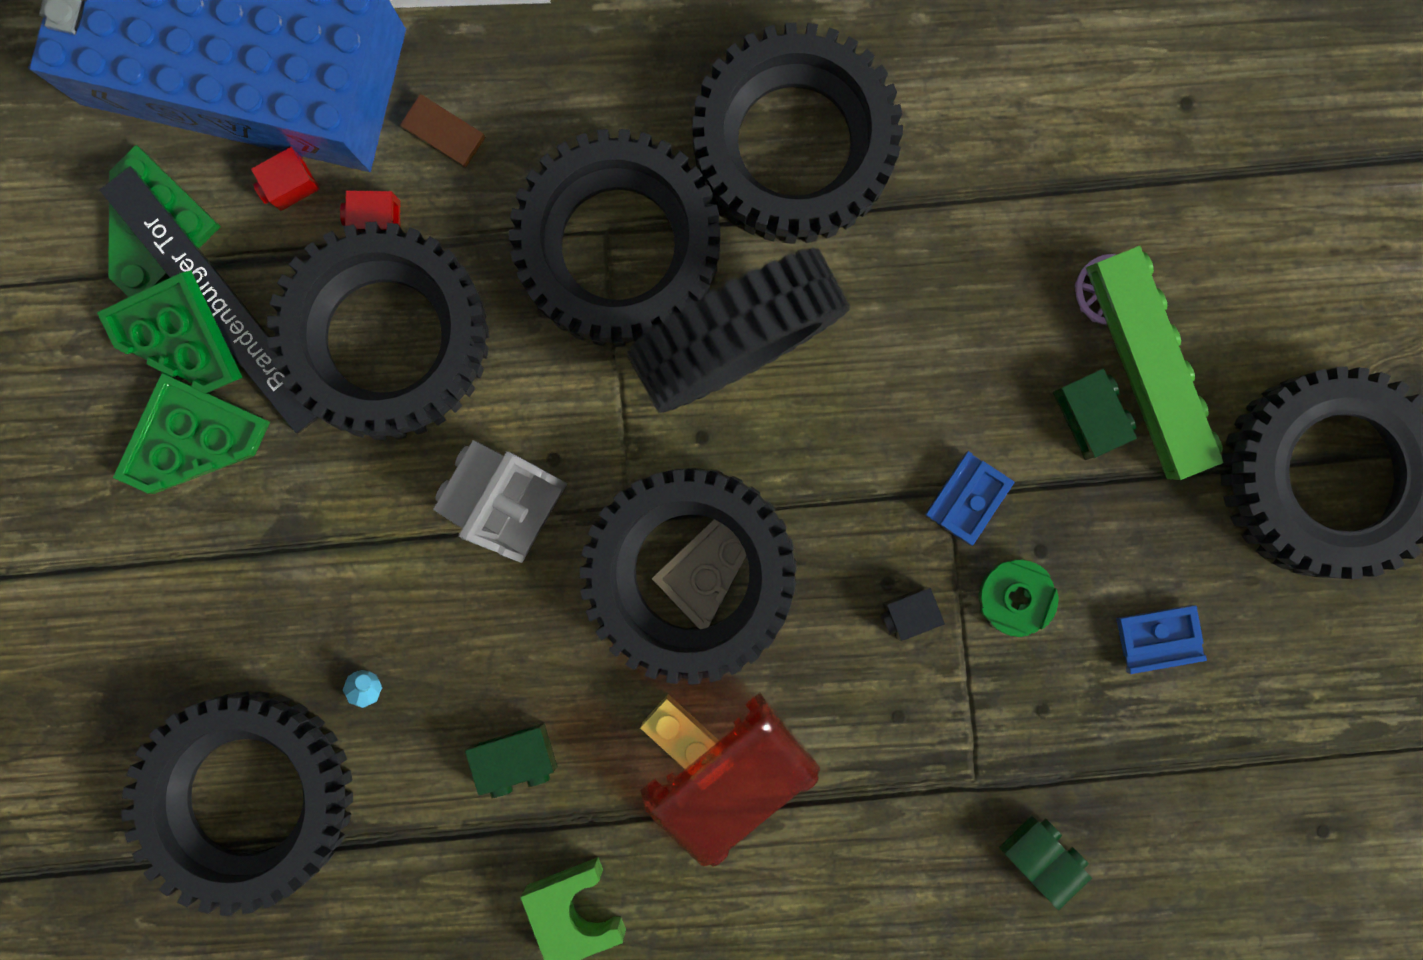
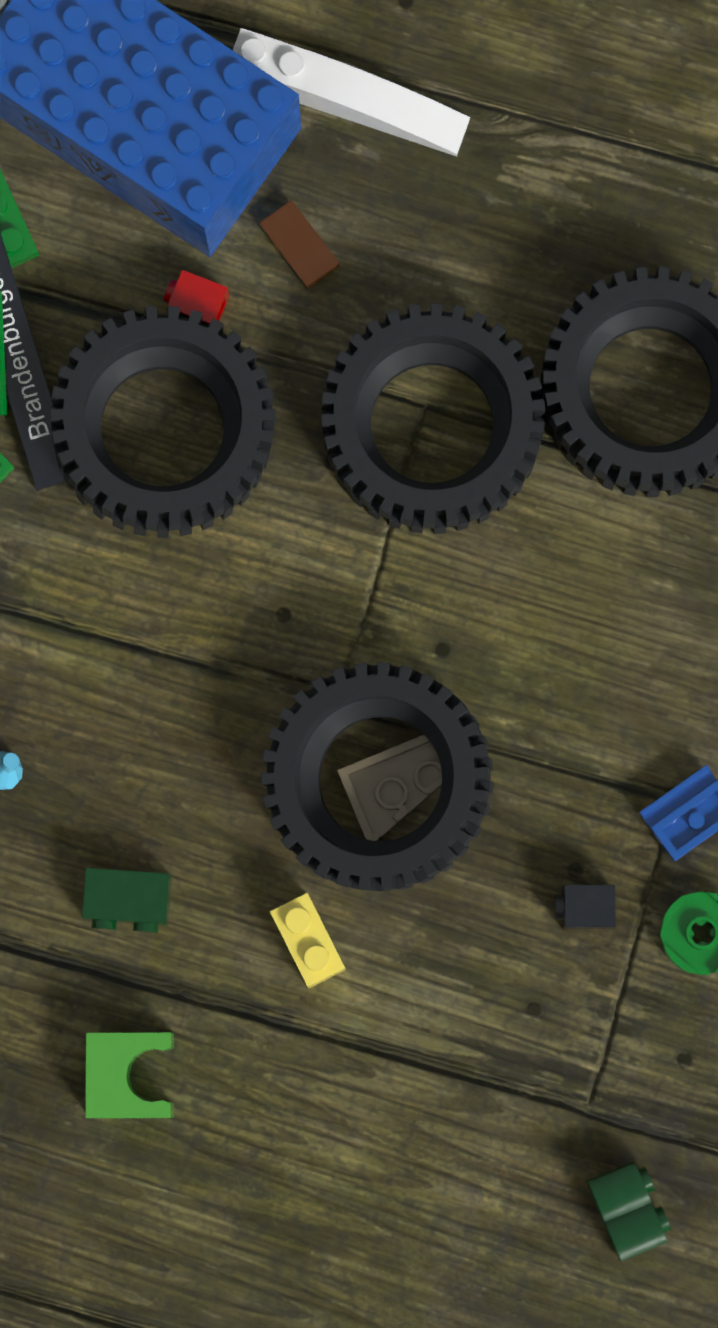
camera: 25 degrees right, 5 degrees down
red brick [251,147,320,211] -> none
light grey piece [433,441,567,563] -> none
black tyre [627,247,851,413] -> none
clear red windscreen [640,692,820,867] -> none

